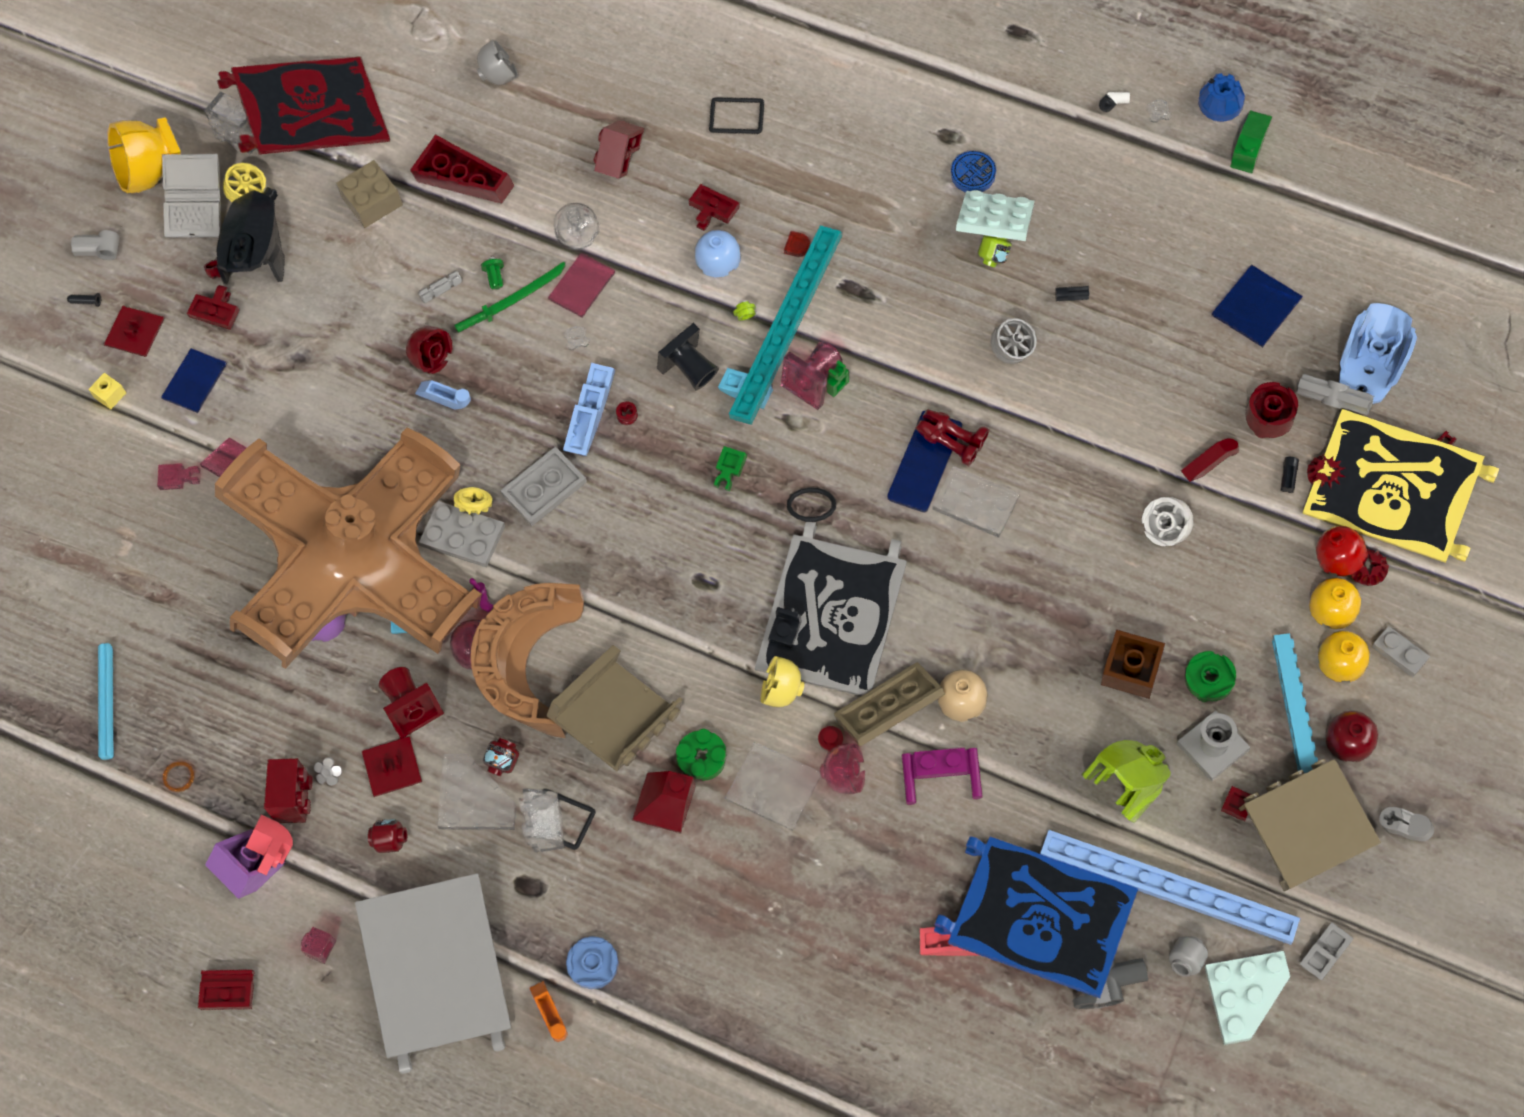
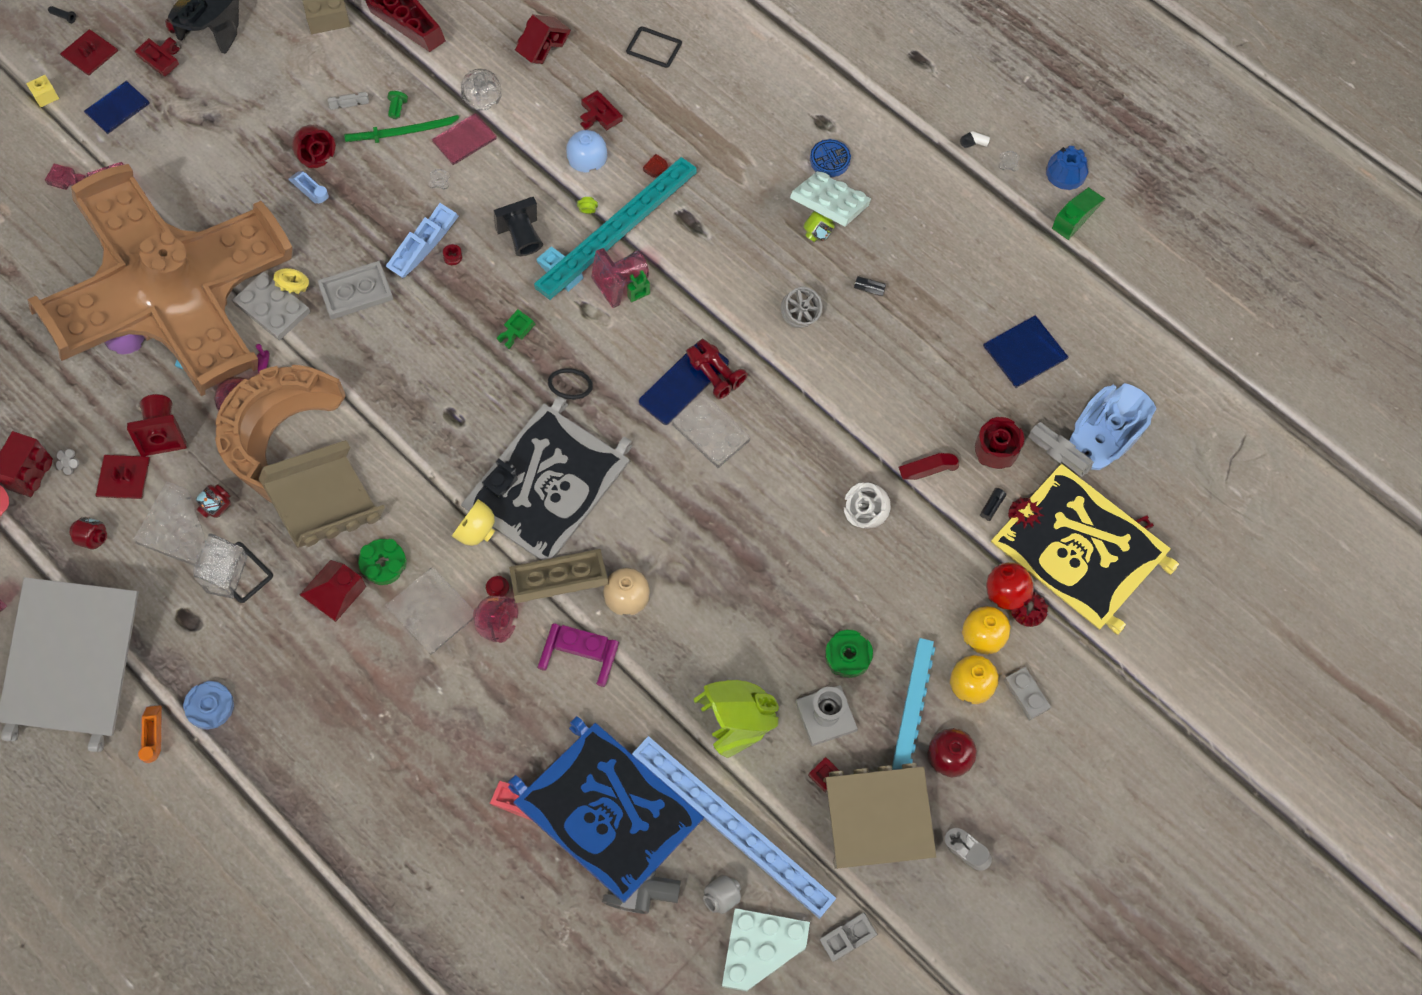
camera: 10 degrees right, 0 degrees up
reddish brown brick [1101,629,1165,699] -> none

